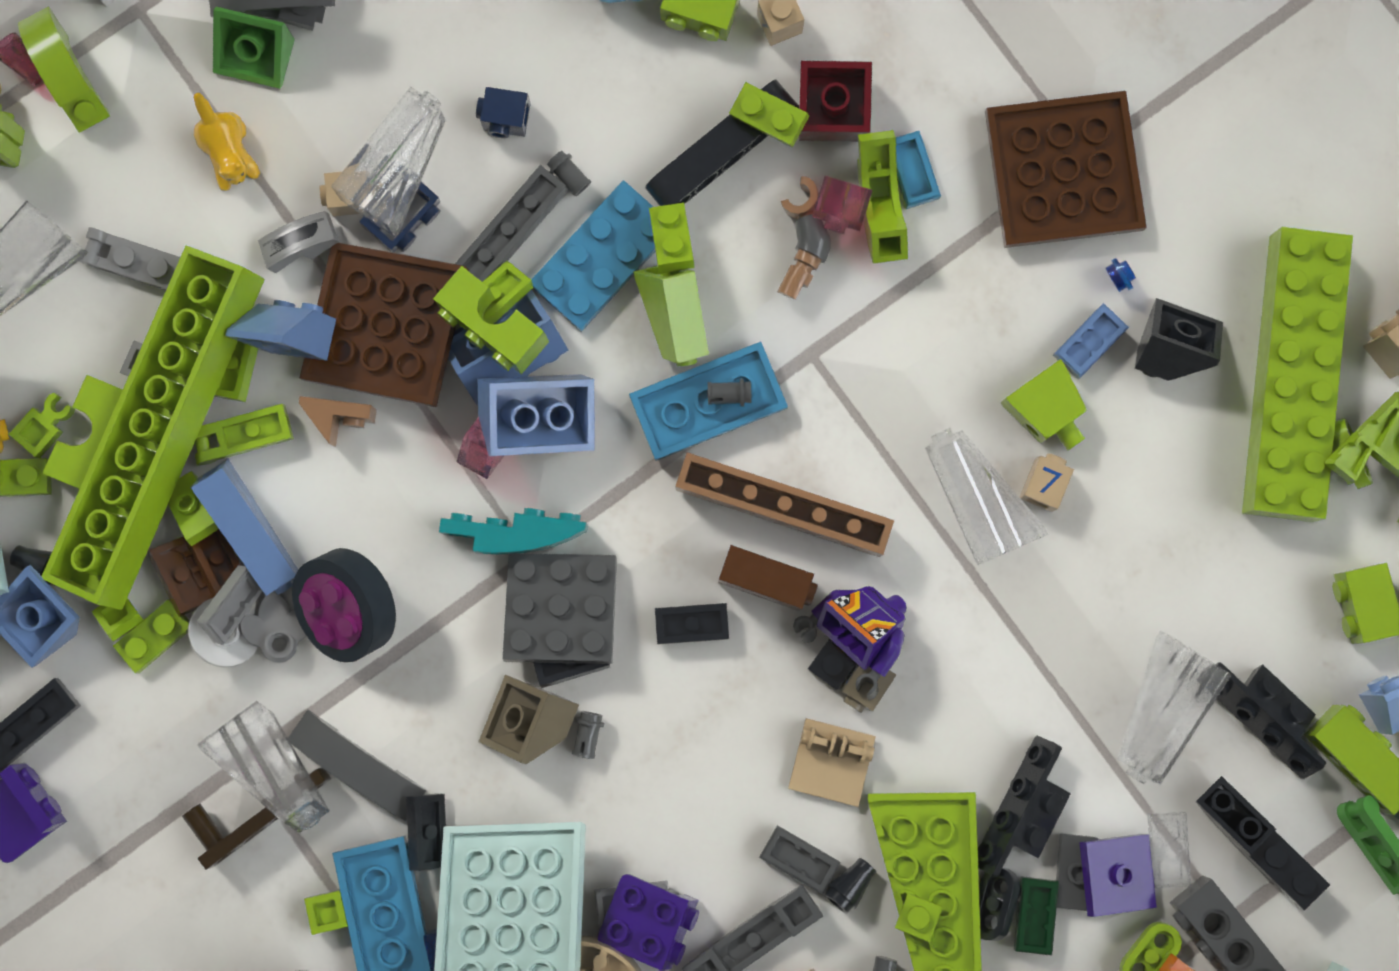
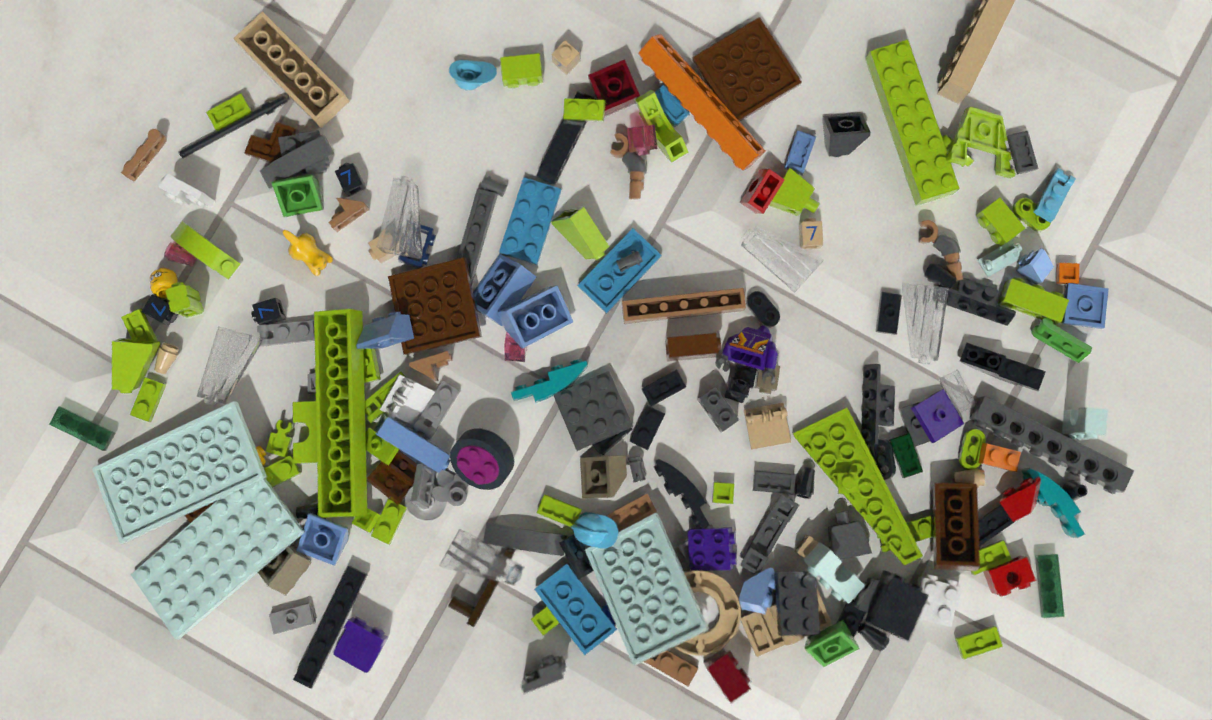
camera: 25 degrees left, 0 degrees up
light grey slope [258,211,339,273] -> none
lime arch [433,266,549,374] -> none
dark blue brick [476,87,531,138] -> none
lime plate [483,261,533,324] -> none
lime plate [649,203,695,273] -> none
clear blue plate [1105,258,1136,292] -> none
none -> black brick [251,298,286,325]
none -> medium nougat slope [328,198,370,232]
none -> black brick [335,163,366,197]
none -> white hinge [380,374,435,425]
none -> light grey plate [413,381,460,439]
none -> lime plate [537,494,582,527]
none -> medium azure piece [571,512,618,549]
none -> medium nougat plate [606,494,657,532]
none -> black plate [630,405,665,450]
none -> orange brick [638,34,766,171]
none -> black slope [653,459,710,529]
none -> dark grey brick [698,387,739,433]
none -> lime plate [712,482,734,504]
none -> black bracket [724,377,751,403]
none -> red brick [740,169,785,214]
none -> black plate [746,291,780,328]
none -> black plate [876,292,902,335]
none -> medium nougat piece [919,220,963,281]
none -> black cone [924,263,957,288]
none -> light aqua hinge [977,241,1022,277]

